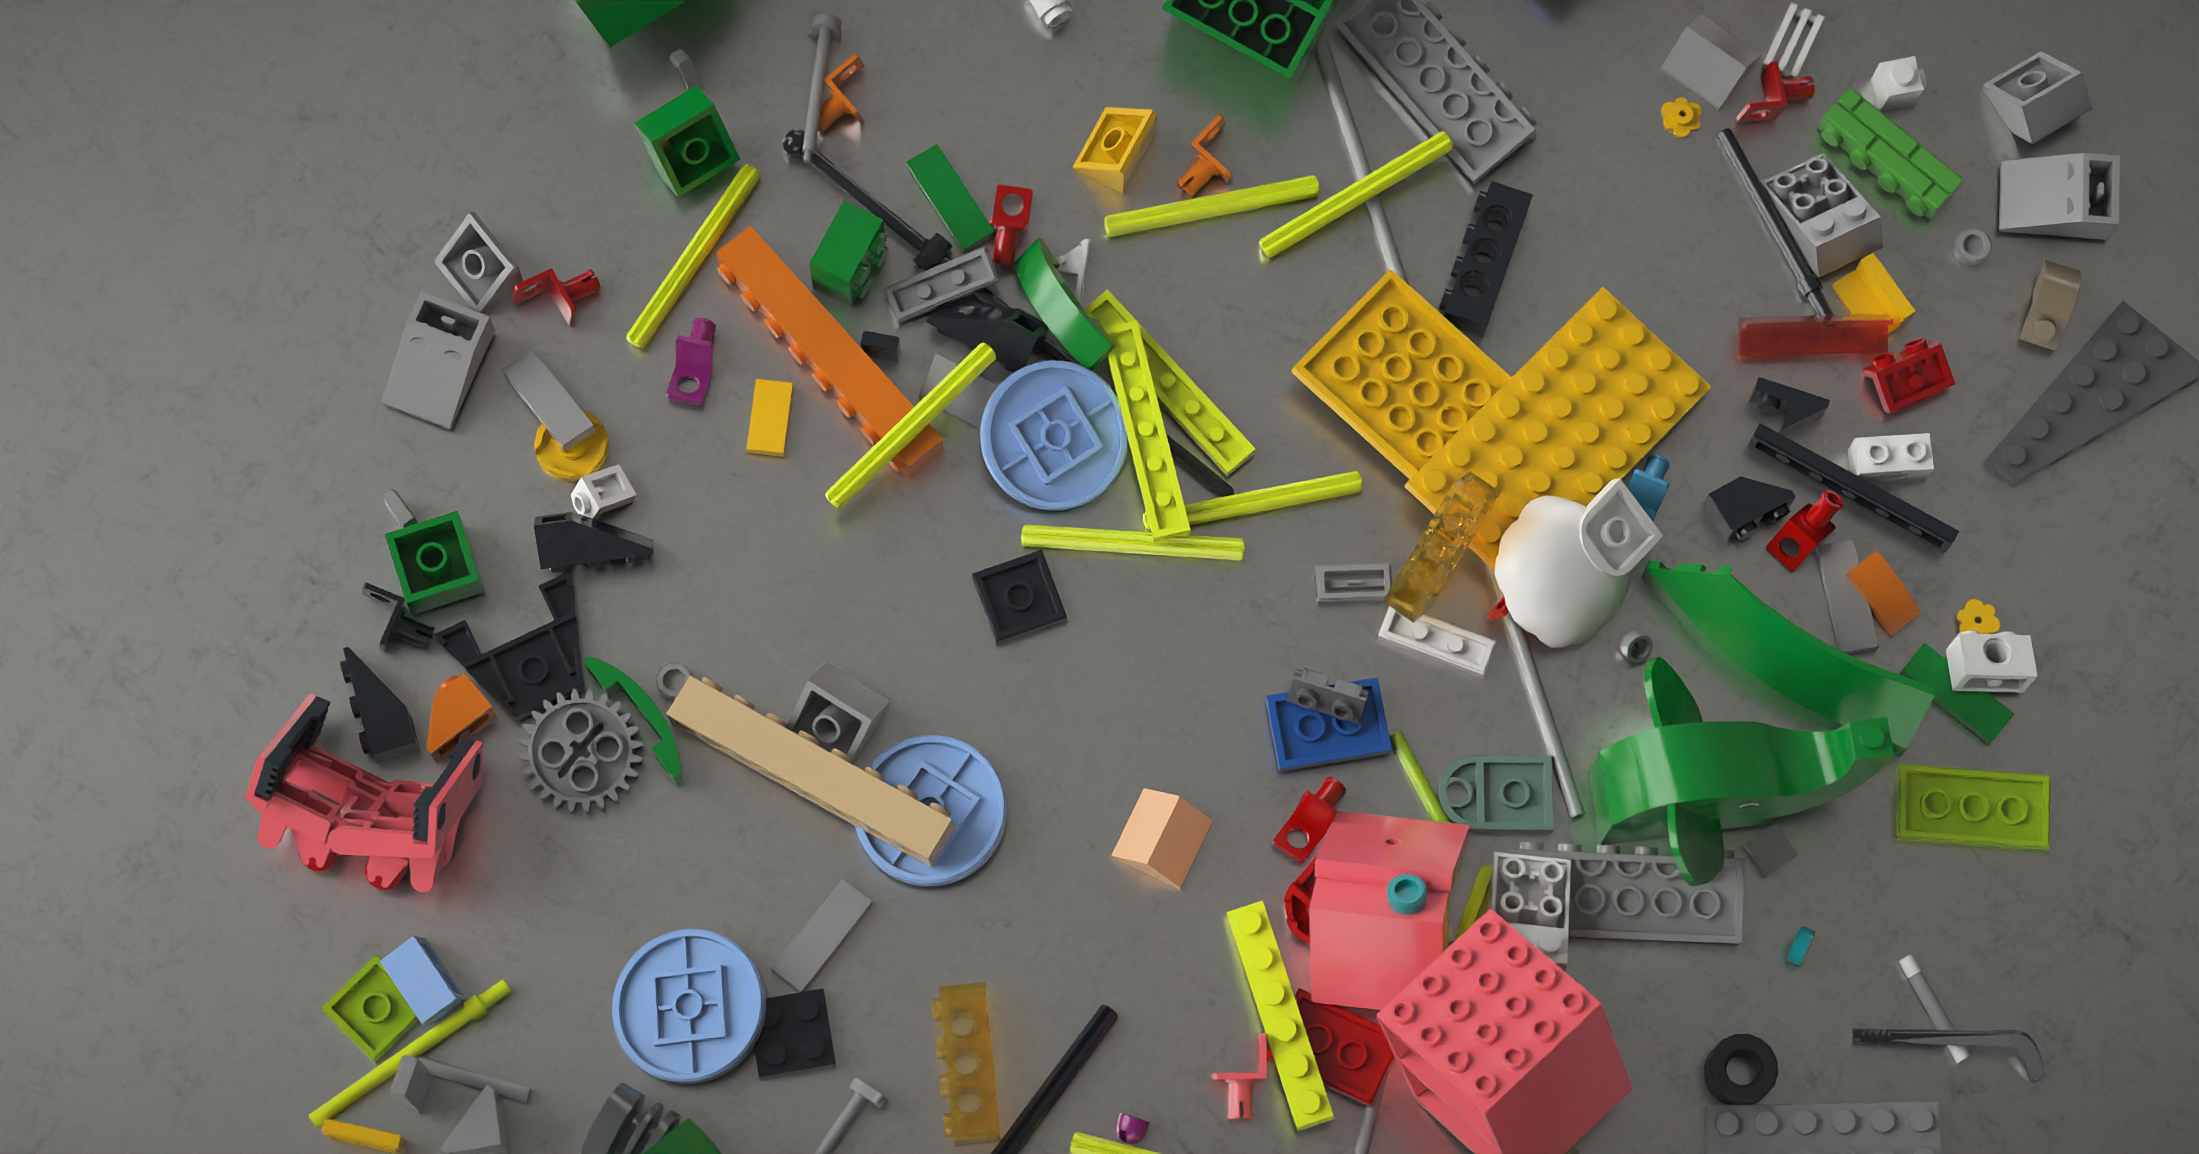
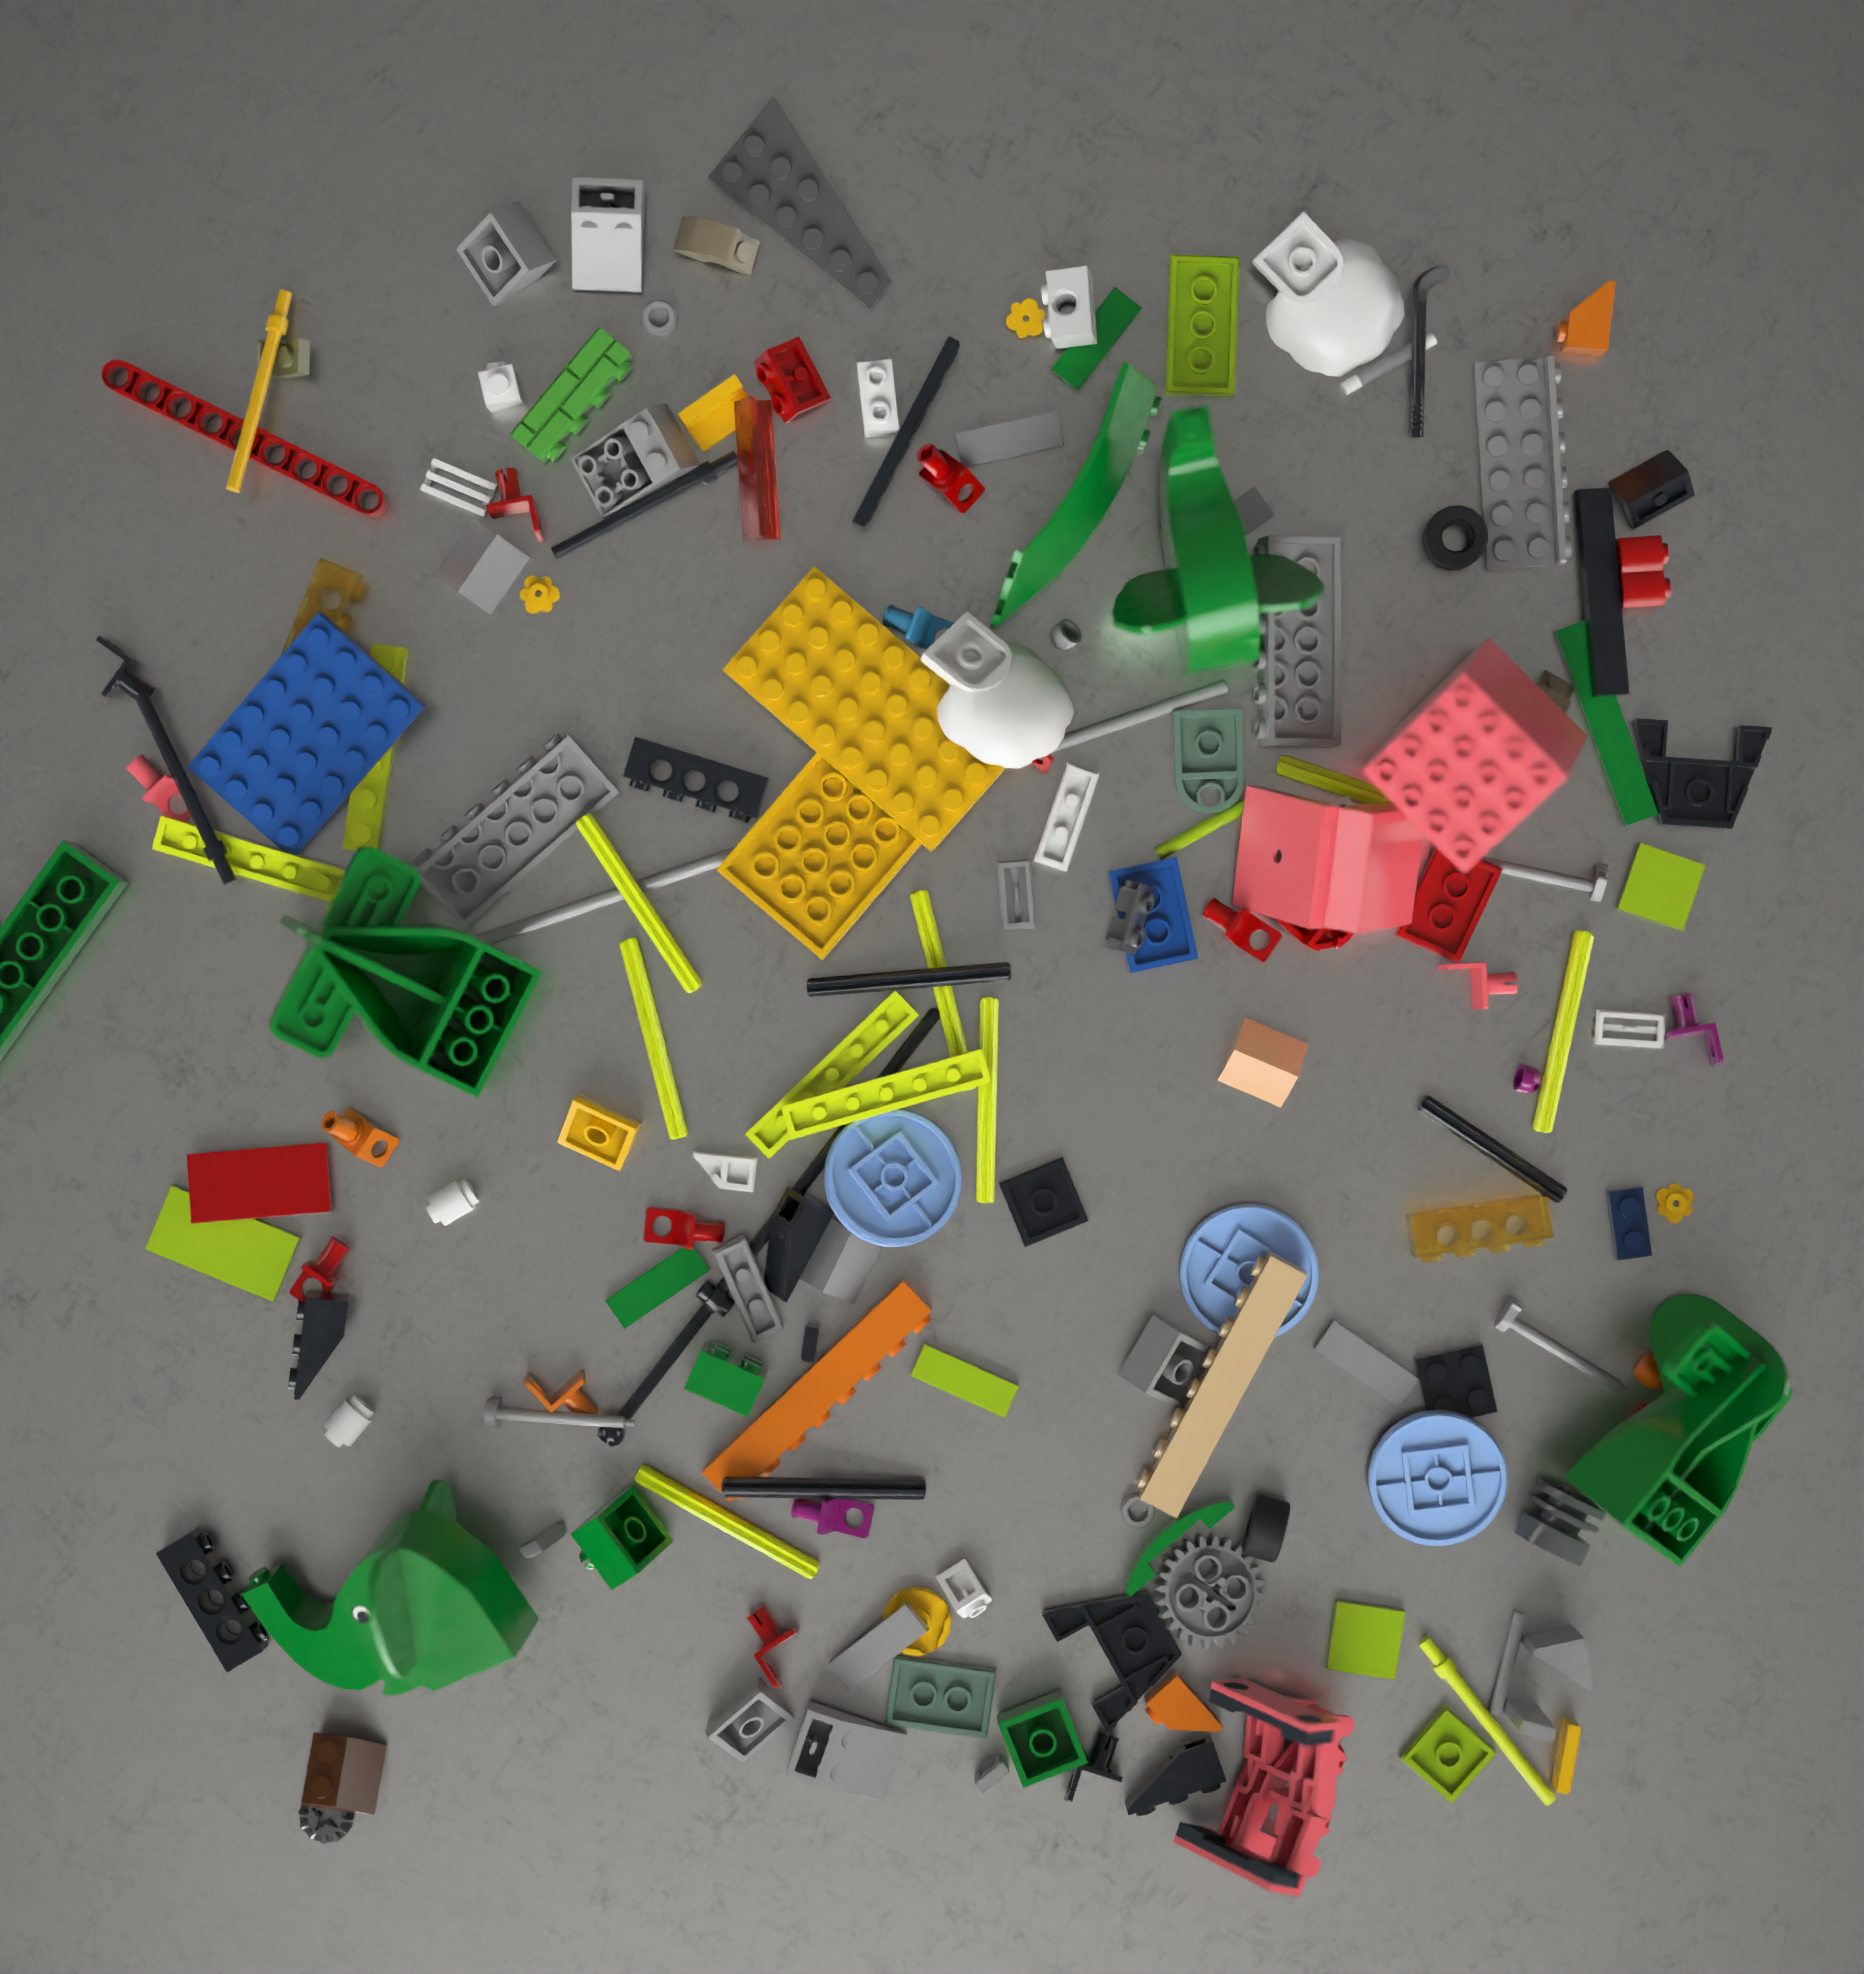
camera: 90 degrees left, 15 degrees up
light blue hinge [380,936,467,1025] -> none
black slope [534,512,654,573] -> none
yellow tile [746,379,794,457] -> none
neon yellow axle [825,342,996,509] -> none
green slope [1015,238,1116,371] -> none
orange bracket [1176,114,1232,198] -> none
neon yellow plate [1226,900,1335,1131] -> none
clear yellow brick [1383,471,1501,623] -> none
teal tile [1387,874,1427,915] -> none
white slope [1488,852,1571,972] -> none
black slope [1703,476,1796,542] -> none
black slope [1748,377,1830,436] -> none
teal tile [1787,926,1816,967] -> none
orange slope [1846,550,1921,637] -> none
none -> black axle [721,1476,926,1500]
none -> black axle [806,962,1012,997]
none -> sand green tile [884,1655,997,1739]
none -> lime tile [910,1343,1019,1418]
none -> black tyre [1242,1494,1290,1563]
none -> white animal [1252,212,1405,377]
none -> lime tile [1326,1599,1406,1680]

